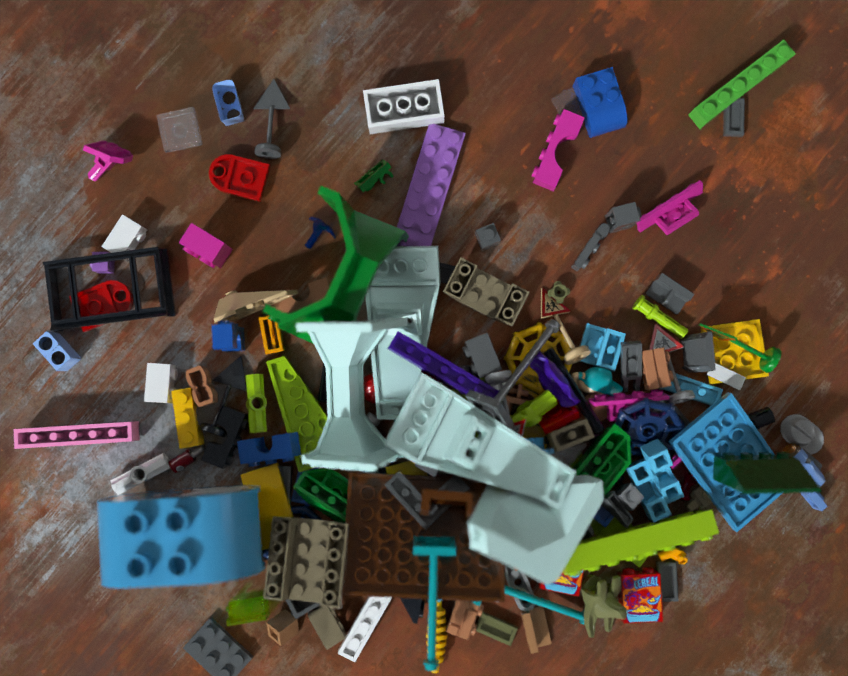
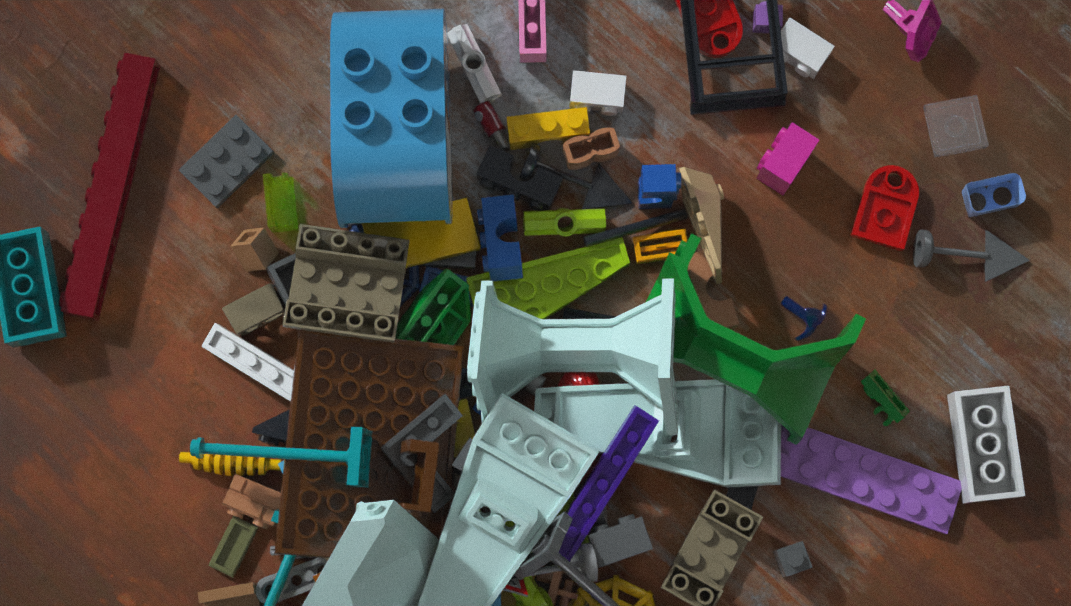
camera: 90 degrees right, 5 degrees down
none -> black bar [583,209,688,247]

